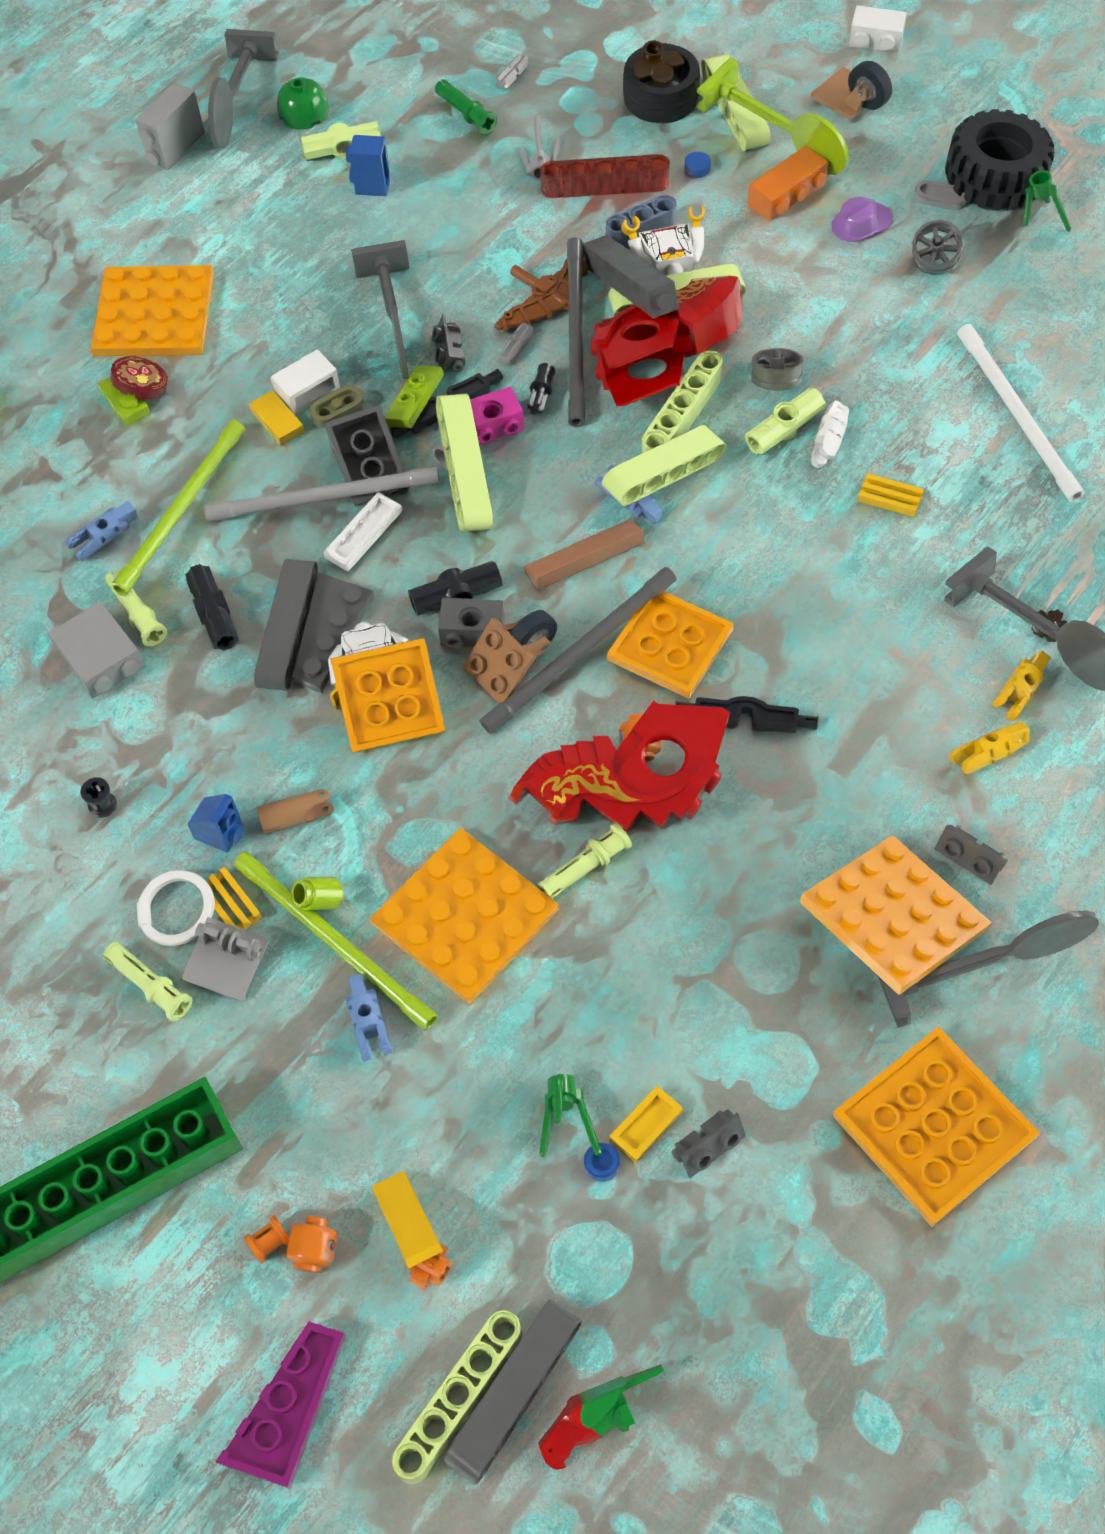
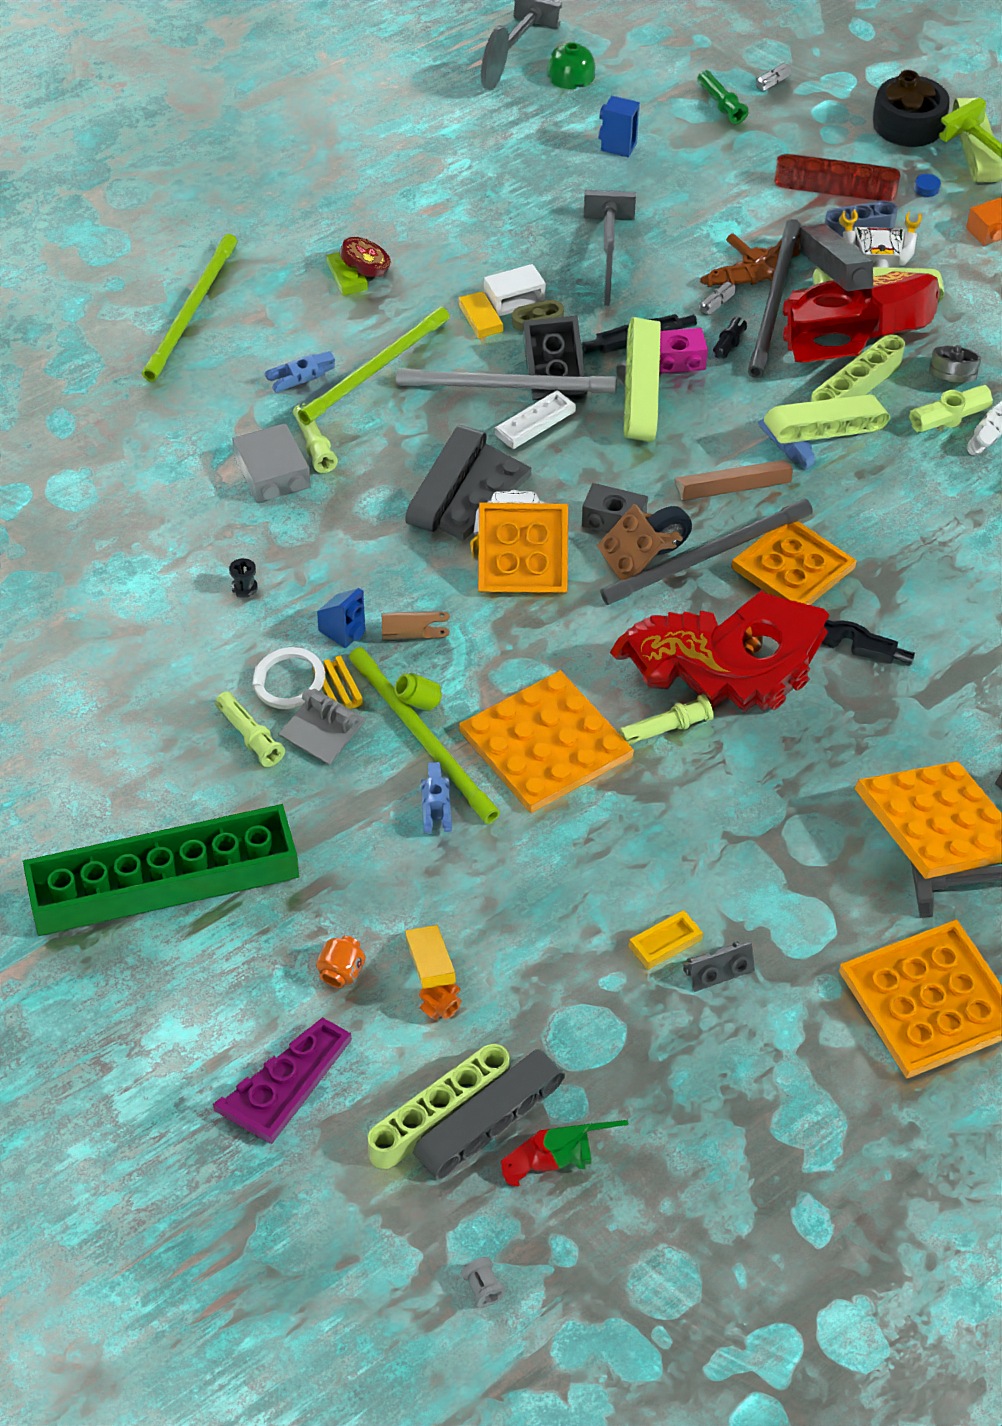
camera: 10 degrees right, 10 degrees down
light orange plate [90,265,214,357] -> none
light grey brick [135,82,205,170] -> none
black piece [185,564,239,651] -> none
orange bush [244,1215,289,1264] -> none
yellowish green piece [300,121,381,160] -> none
lime plate [384,365,444,428] -> none
black piece [408,560,503,616] -> none
dark grey hinge [432,314,466,373] -> none
light grey plant [518,116,561,181] -> none
green plant [539,1074,602,1157] -> none
blue tile [584,1143,620,1182] -> none

